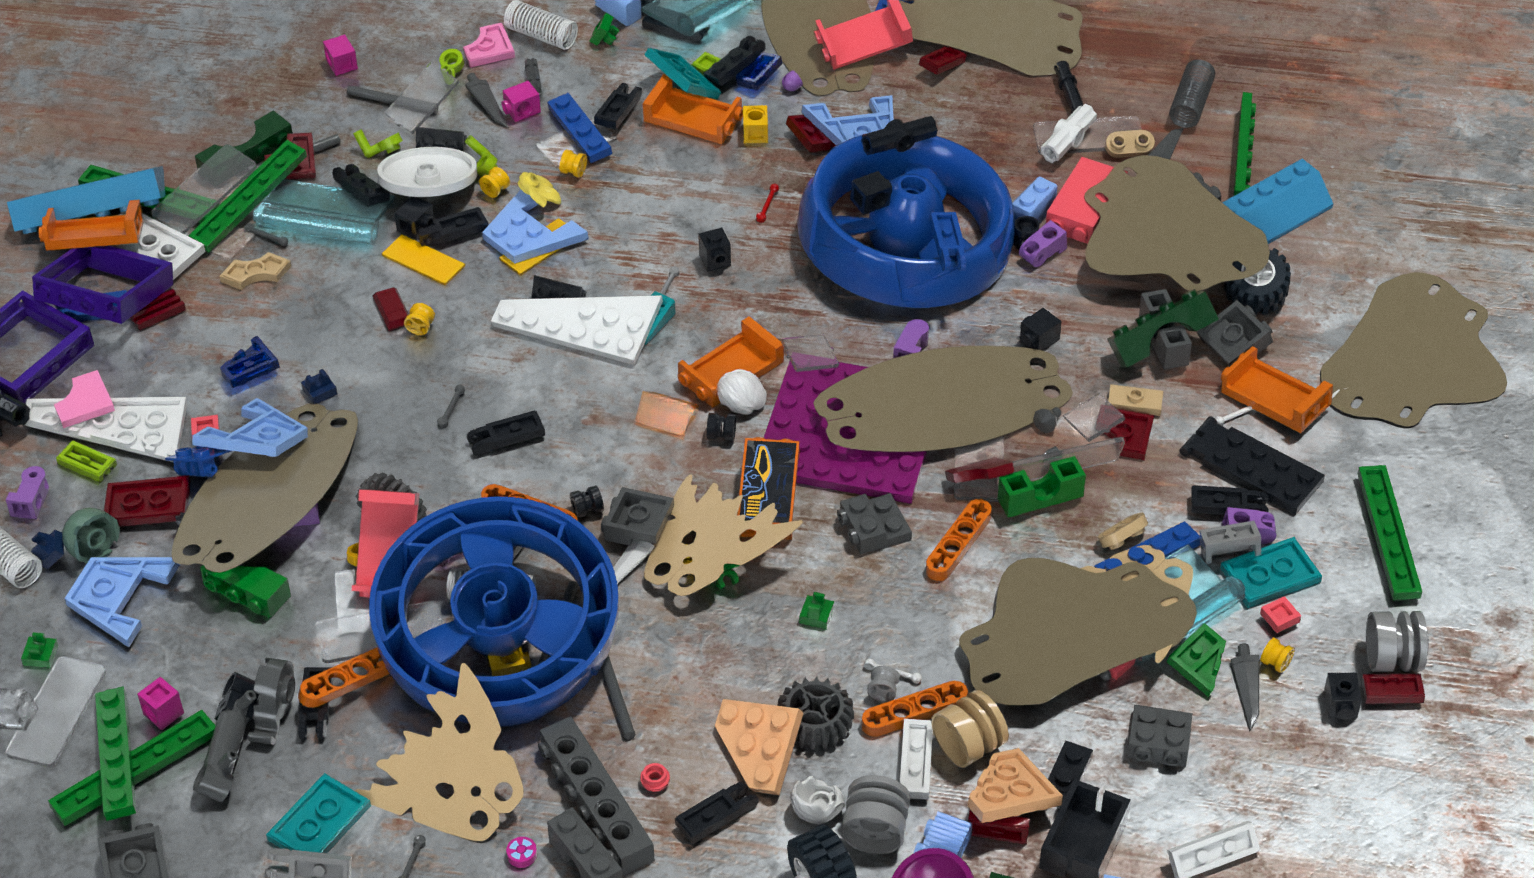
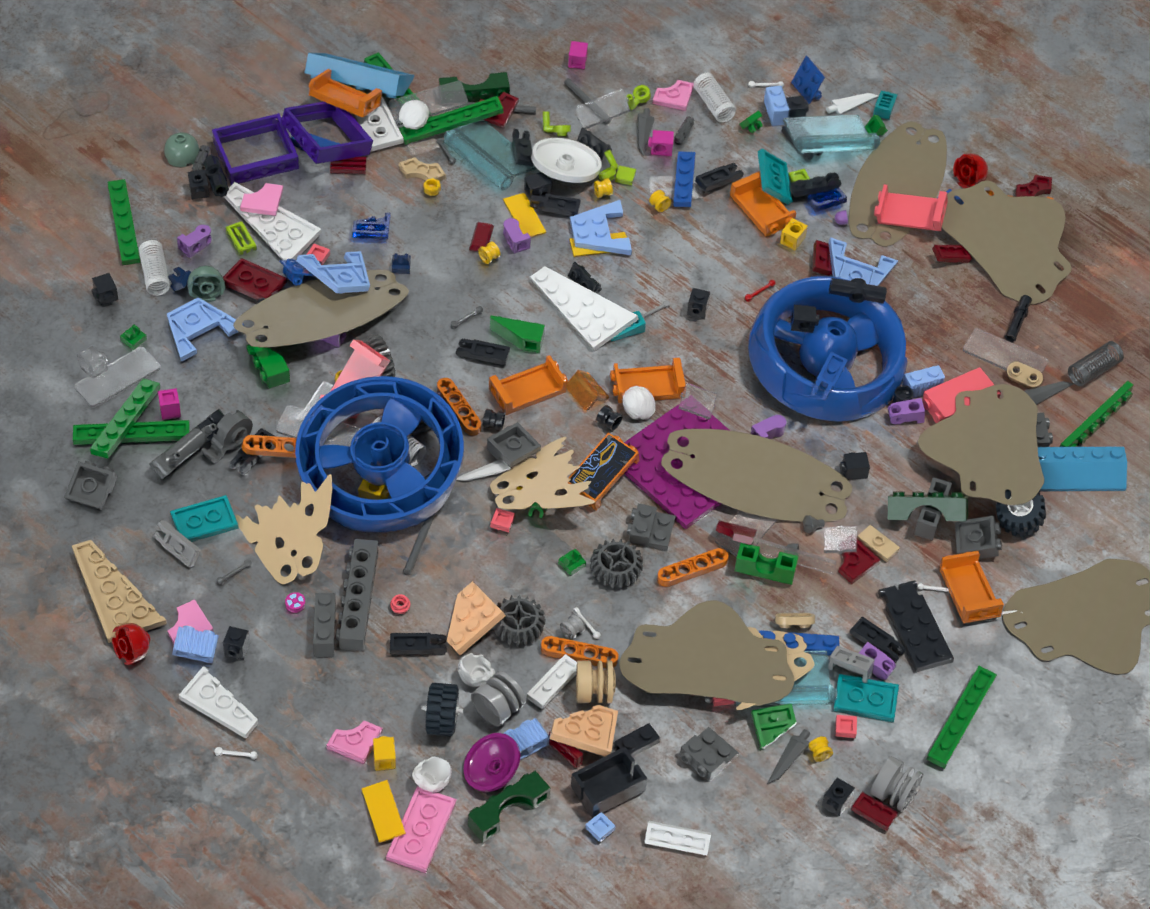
camera: 30 degrees right, 5 degrees up
light yellow plate [518,172,561,208] -> none
white piece [1041,104,1097,163] -> none
none -> white hair [399,100,429,129]
none -> yellow tile [423,178,441,196]
none -> orange panel [489,355,568,415]
none -> green slope [490,315,545,353]
none -> coral plate [490,508,515,533]
none -> medium lavender leg [503,218,531,254]
none -> dark grey gear [590,539,643,589]
none -> lime tile [615,165,636,185]

